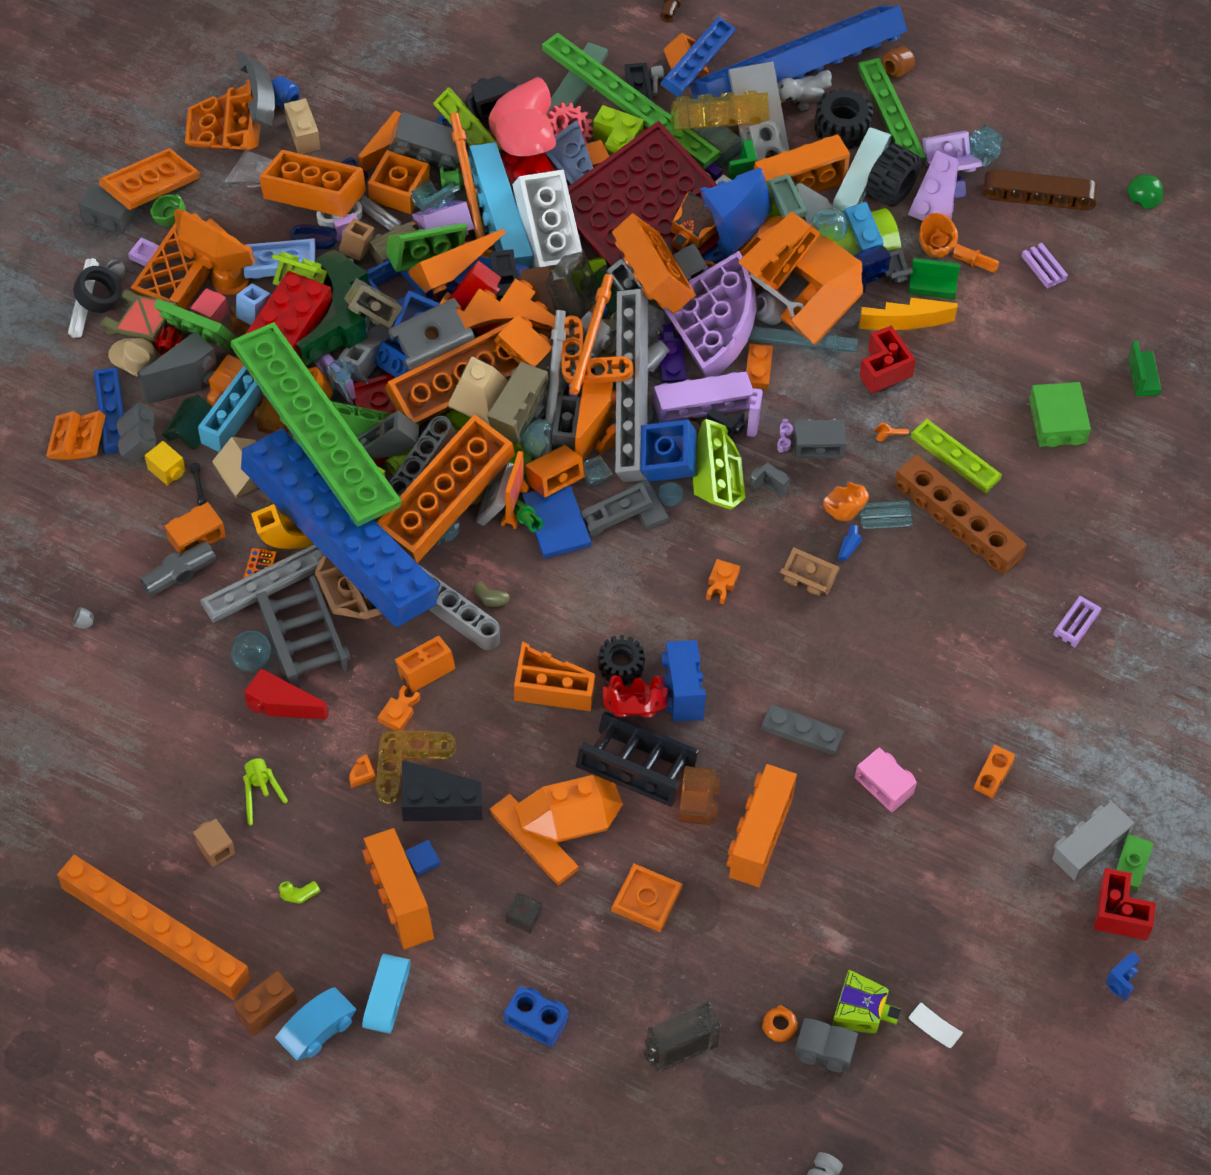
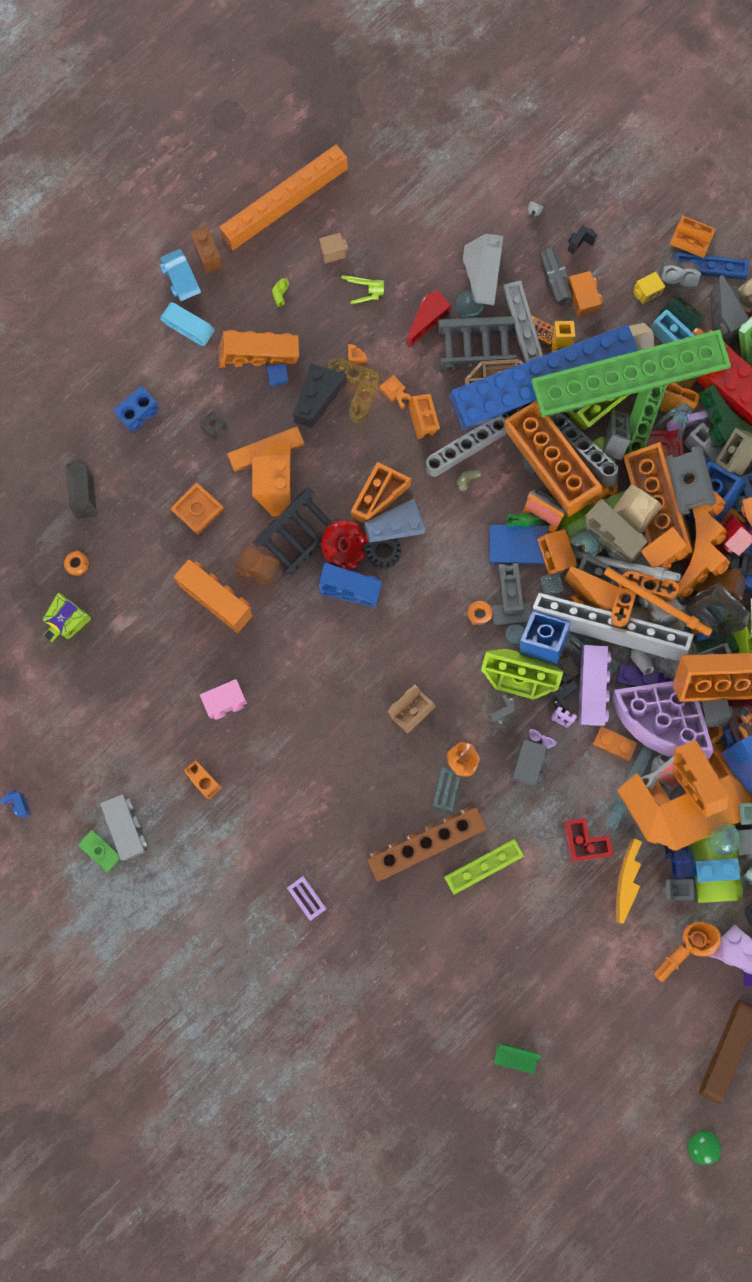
camera: 110 degrees right, 20 degrees up
black hinge [190,463,207,506] -> none
orange plate [706,559,741,605] -> none
dark grey plate [761,704,844,756] -> none
dark grey brick [795,1018,858,1072] -> none
blue bar [837,525,862,561] -> none
orange hand [873,422,909,442] -> none
green panel [908,258,960,299] -> none
white sticker [909,1003,963,1048] -> none
lavender tile [1022,243,1068,289] -> none
bright green brick [1029,382,1091,447] -> none
red brick [1093,868,1156,940] -> none
none -> sand blue wing [364,499,425,543]
none -> light grey wedge [463,234,503,305]
none -> orange piece [467,601,492,625]
none -> black bracket [568,225,598,254]

